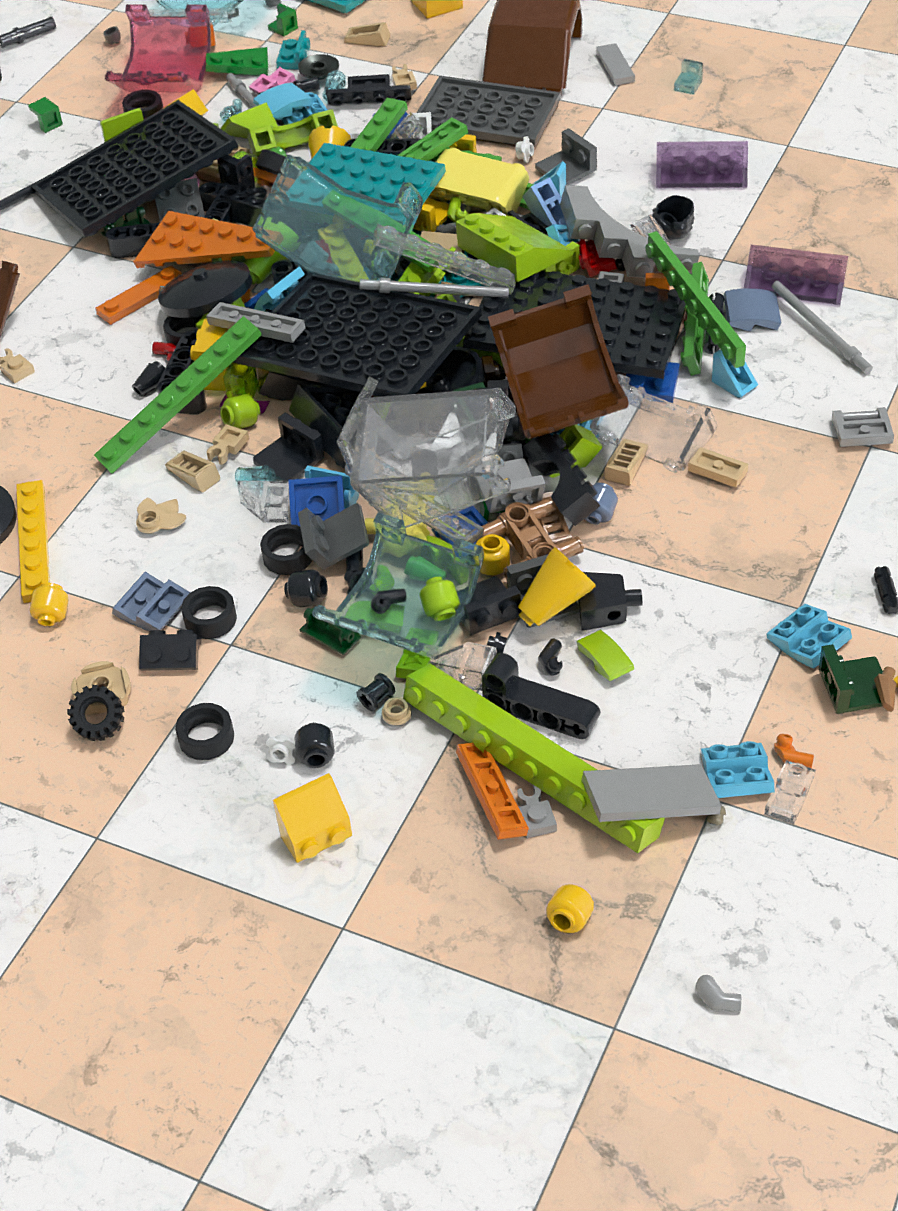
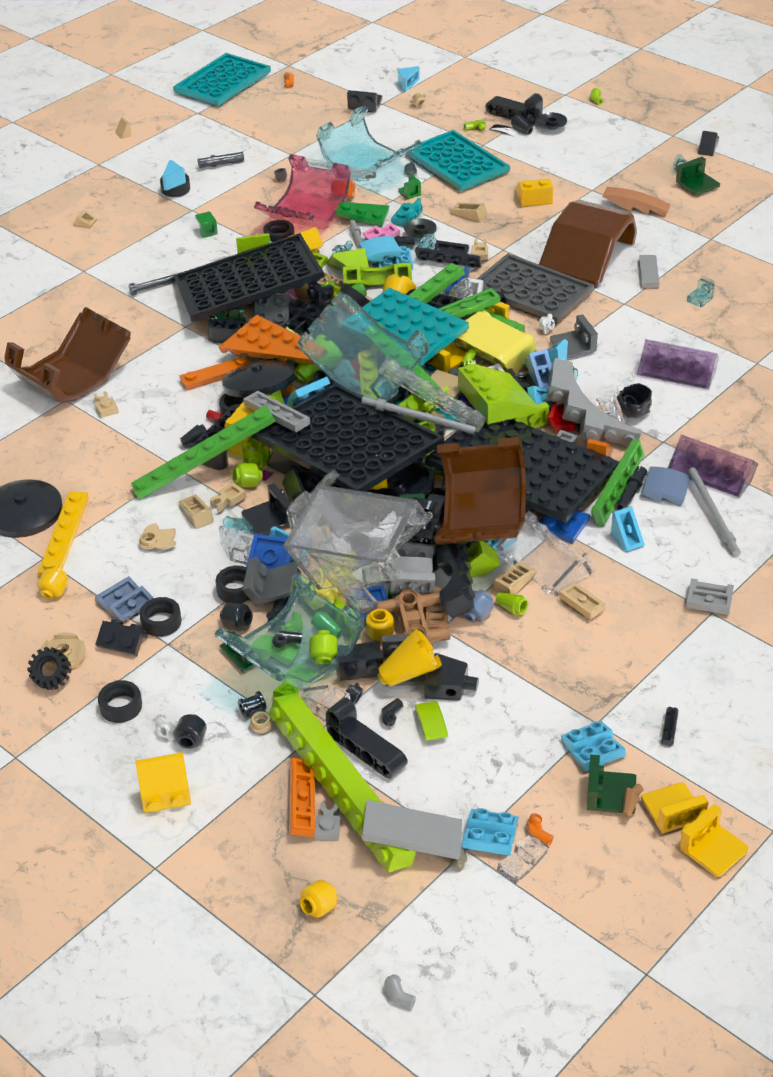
camera: 15 degrees right, 5 degrees down
bright green plate [645,231,746,368] -> none
none -> lime cone [495,592,528,615]

